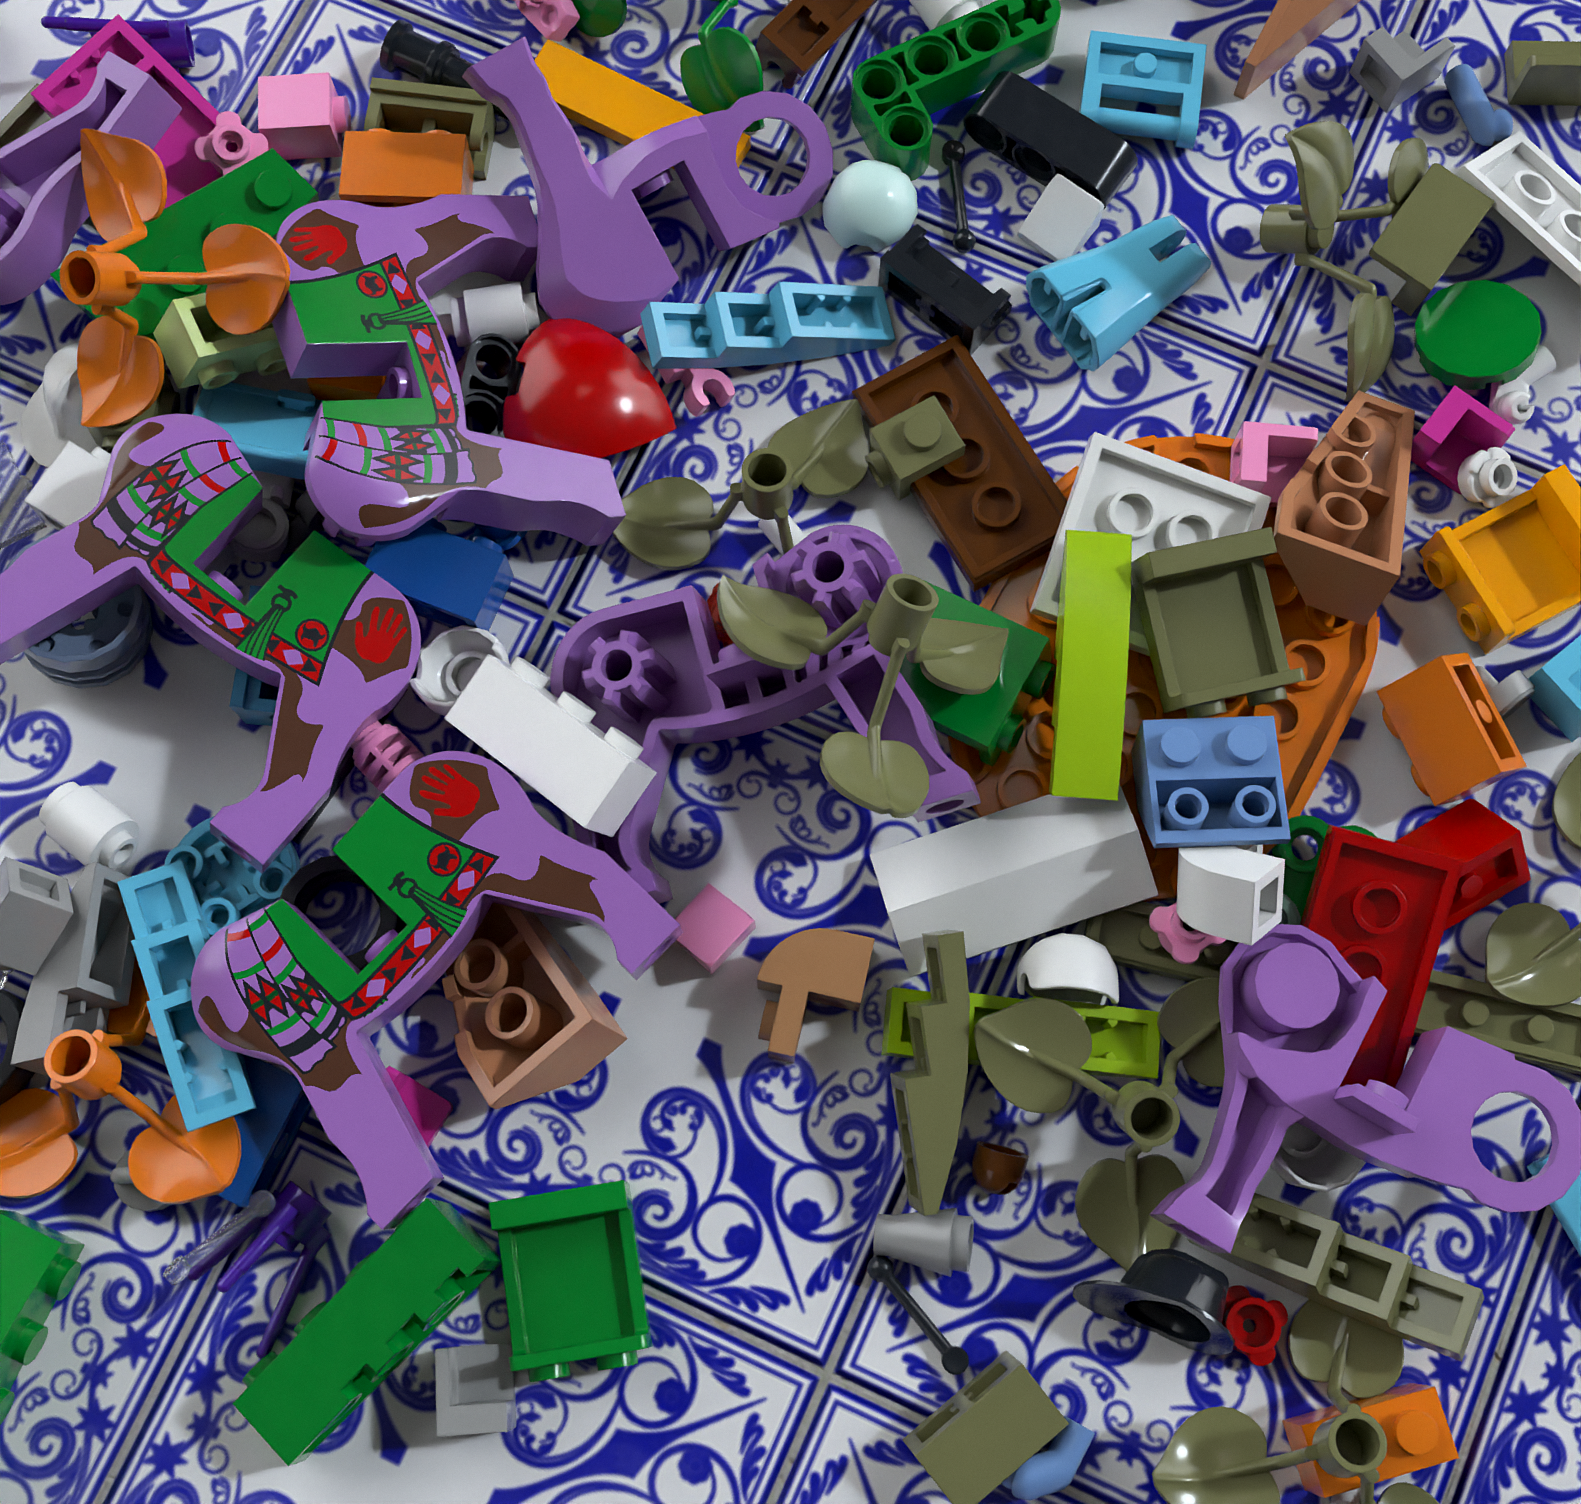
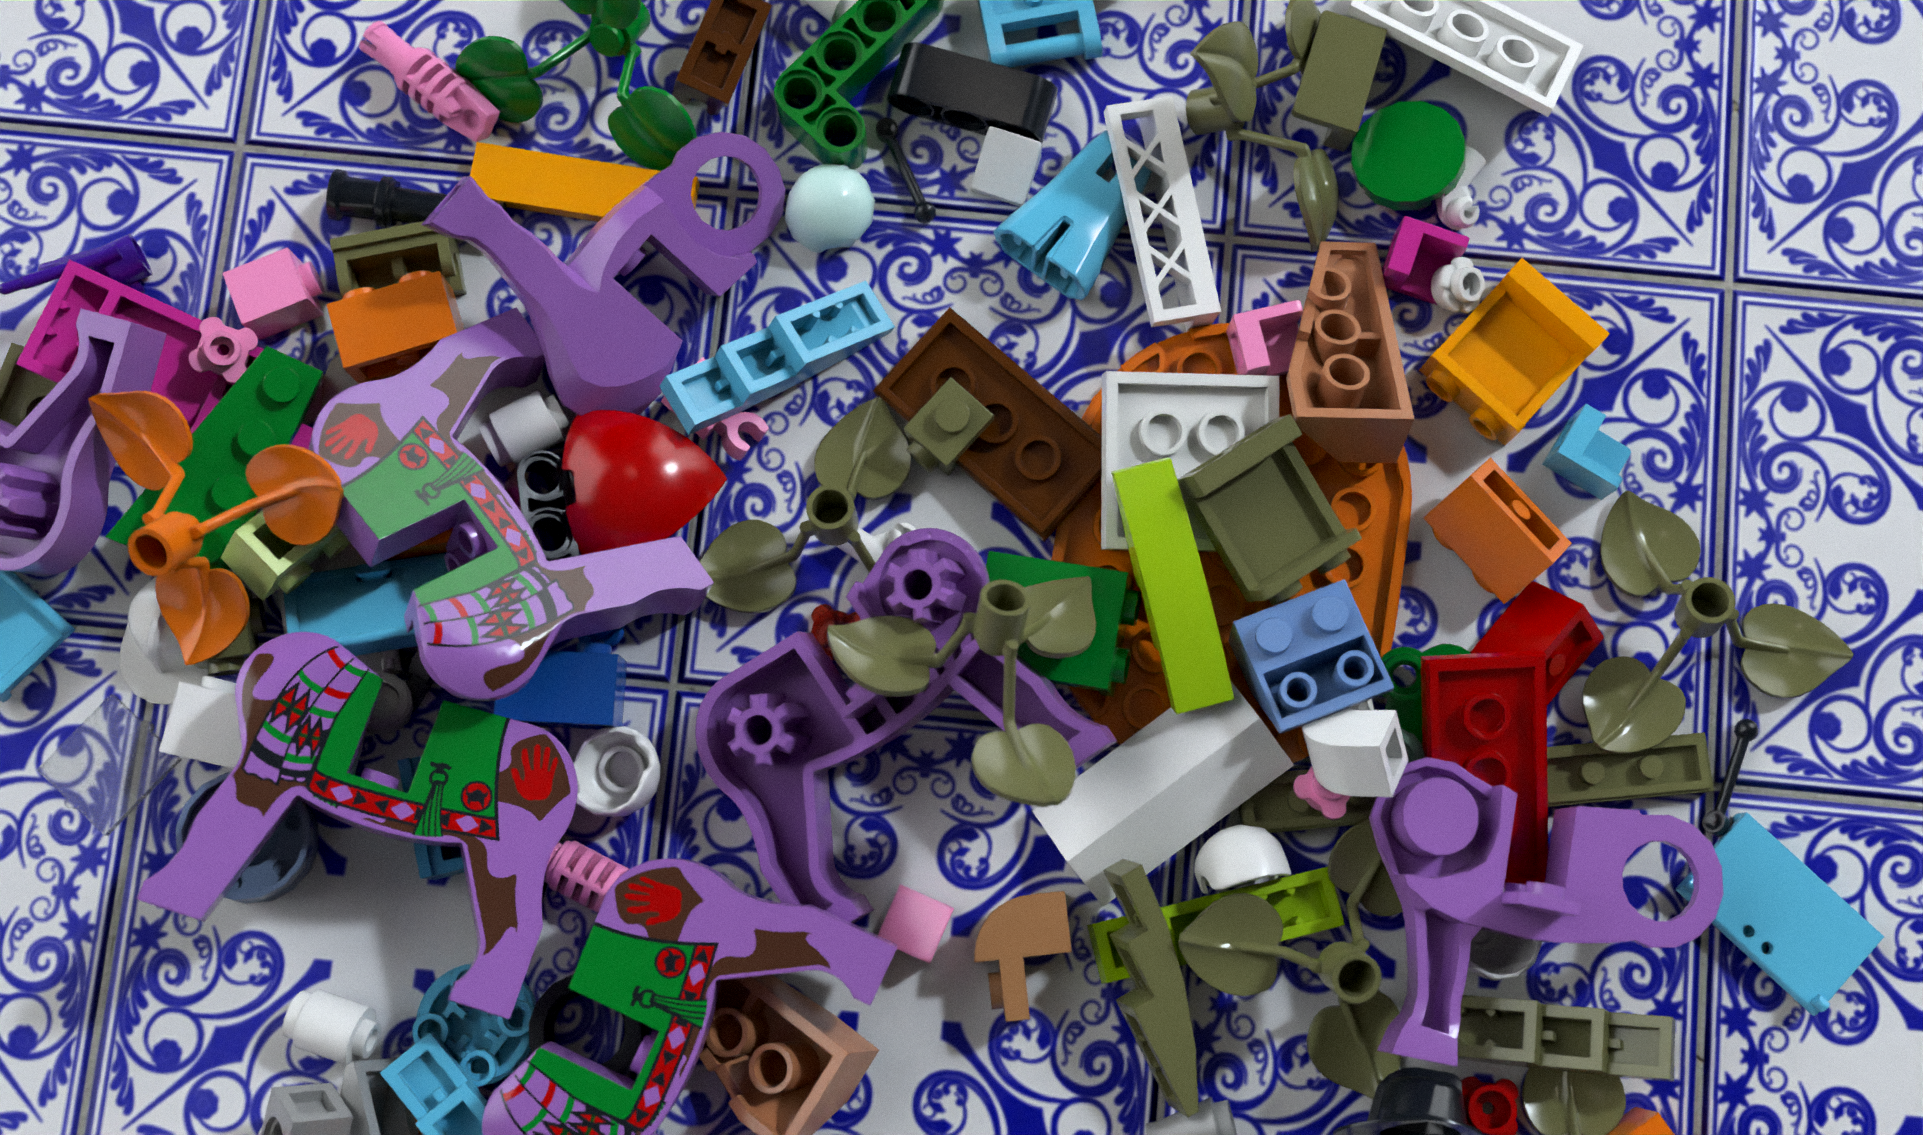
camera: 20 degrees left, 5 degrees up
white brick [444,654,657,837] -> none
black hinge [878,224,1012,355] -> none
reddish brown hinge [972,1141,1029,1195] -> none
light grey tile [1475,666,1535,721] -> none
none -> white fence [1104,96,1221,332]

